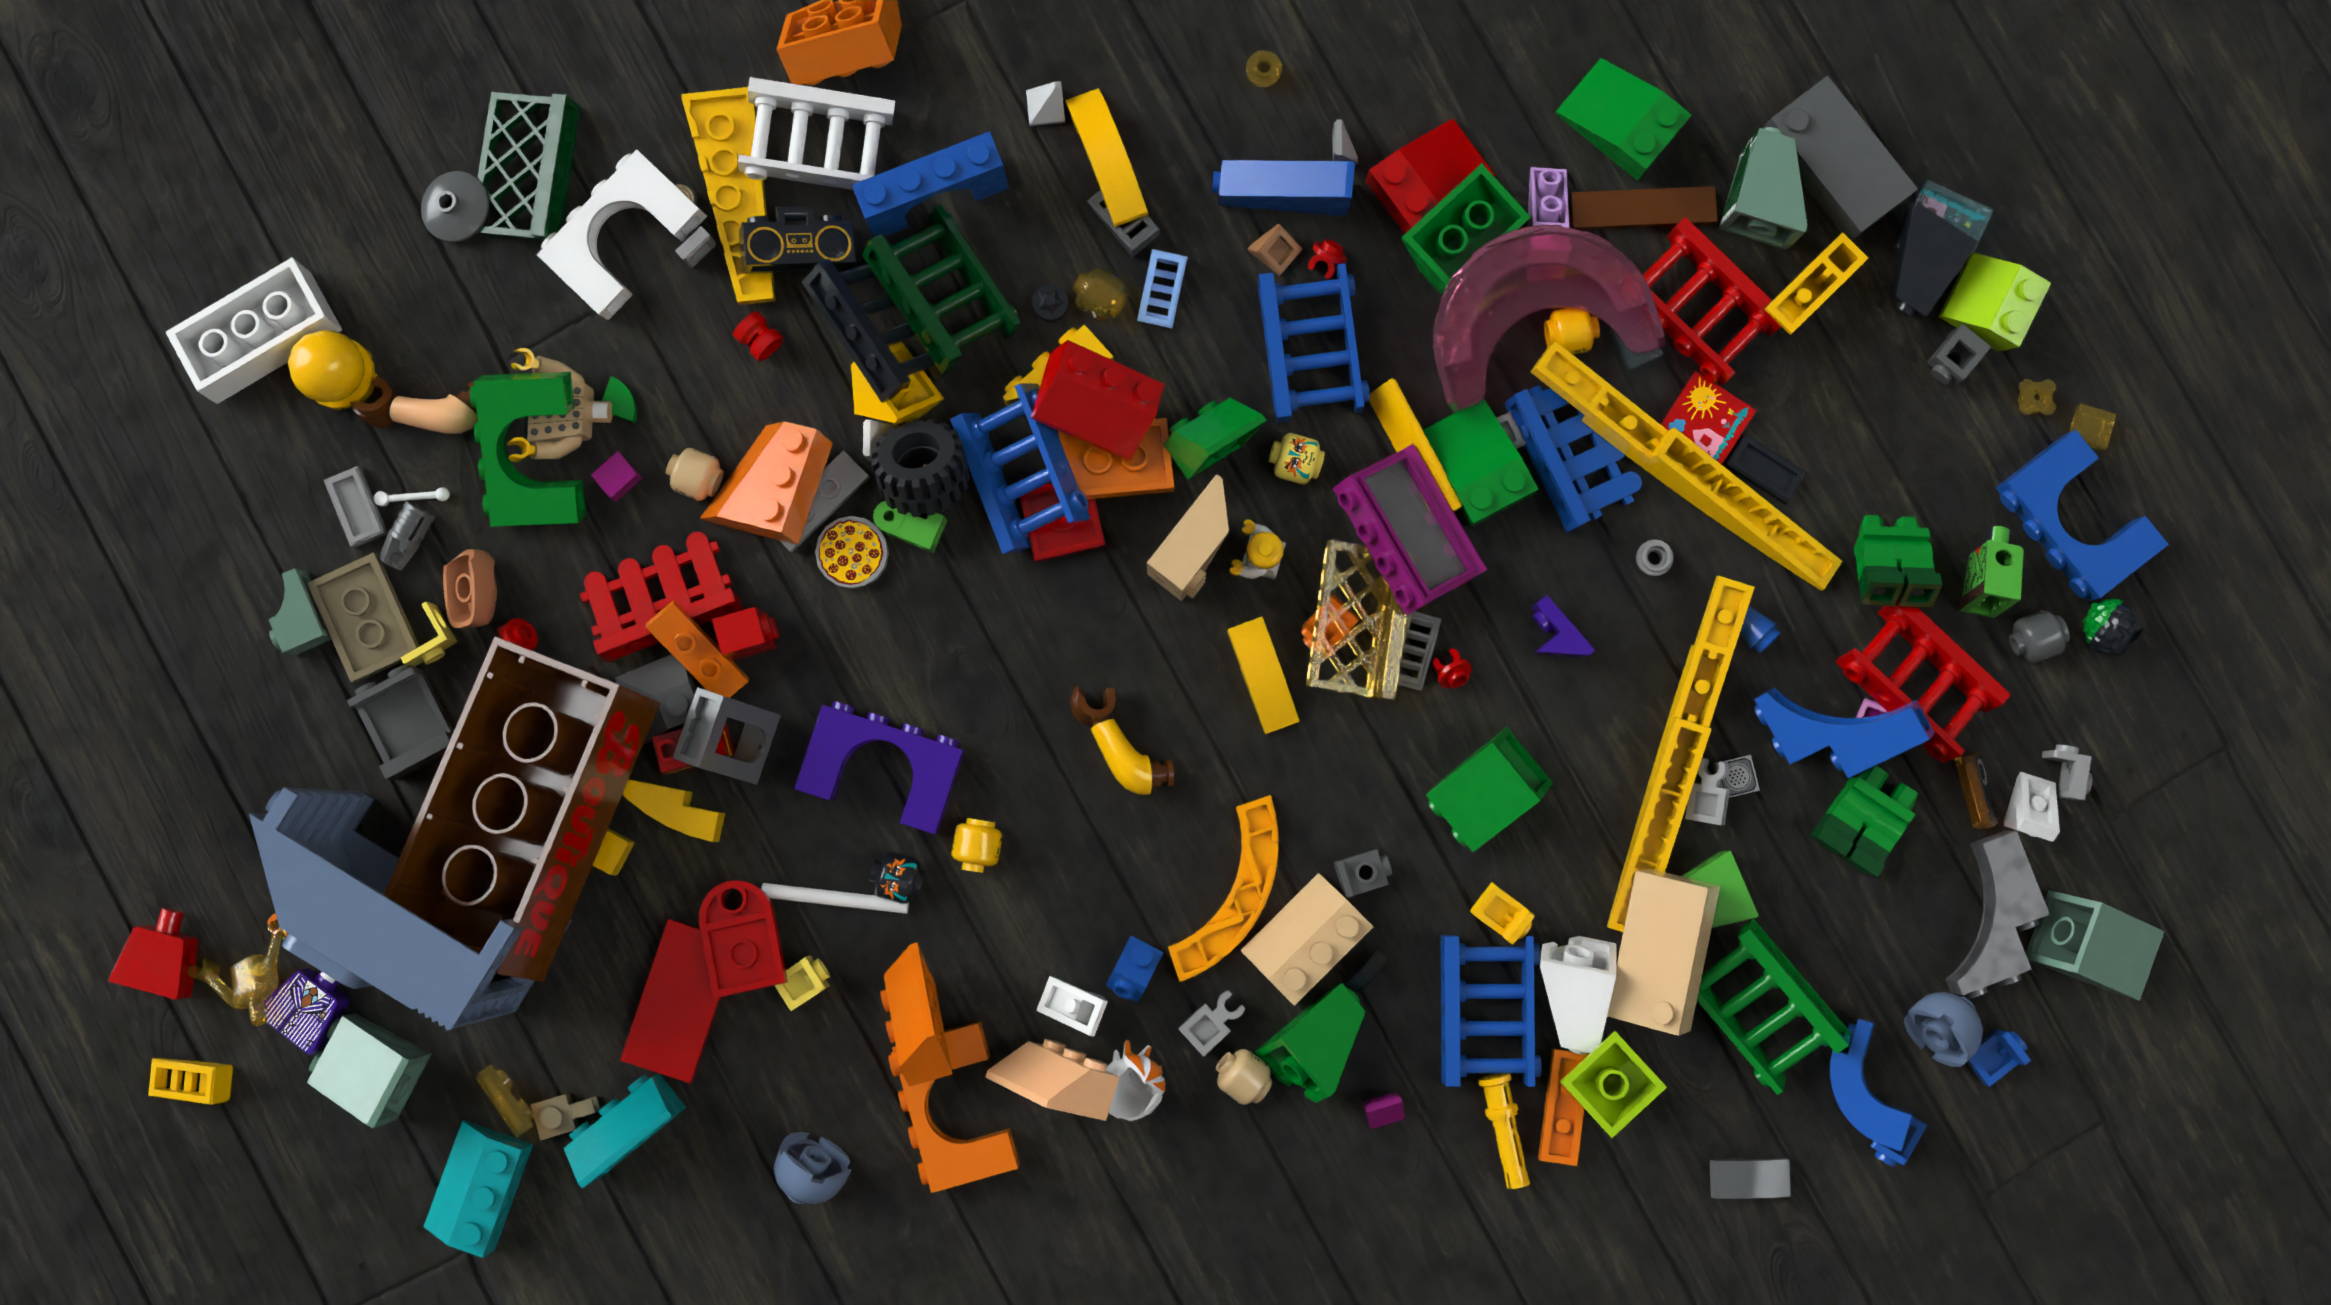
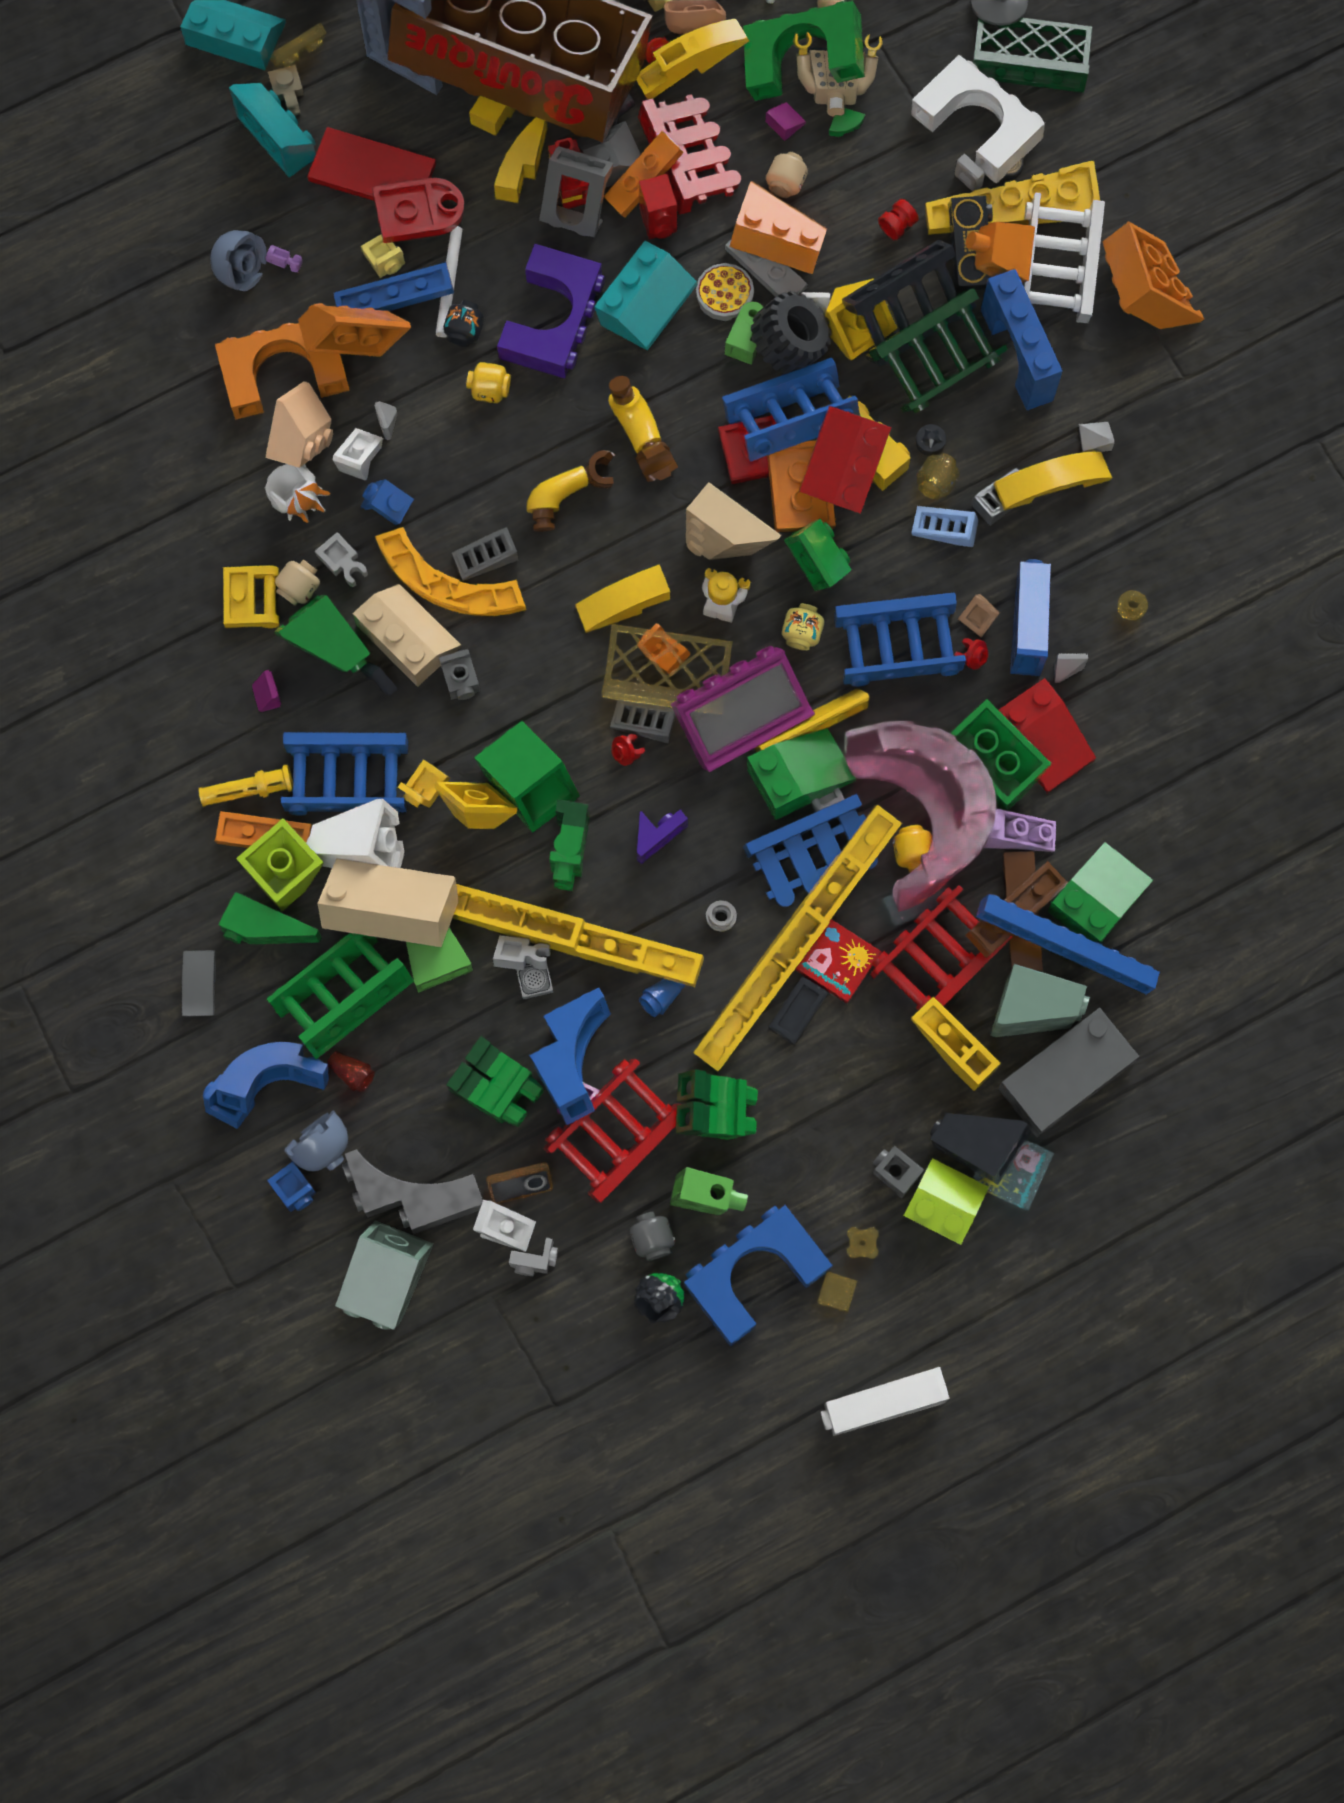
camera: 90 degrees right, 10 degrees down
none -> green slope [218,892,322,944]
none -> yellow plate [223,566,279,628]
none -> medium lavender piece [266,245,302,272]
none -> clear red cone [327,1051,375,1092]
none -> blue plate [334,262,454,311]
none -> light grey slope [374,401,397,440]
none -> yellow slope [435,782,517,829]
none -> dark grey slope [452,527,518,581]
none -> green hips [549,800,590,891]
none -> teal slope [594,241,698,351]
none -> piece [608,376,678,482]
none -> yellow slope [636,19,749,100]
none -> white slope [821,1367,950,1436]
none -> reddish brown tile [965,861,1068,958]
none -> orange torso [966,222,1035,283]
none -> blue piece [976,894,1160,994]

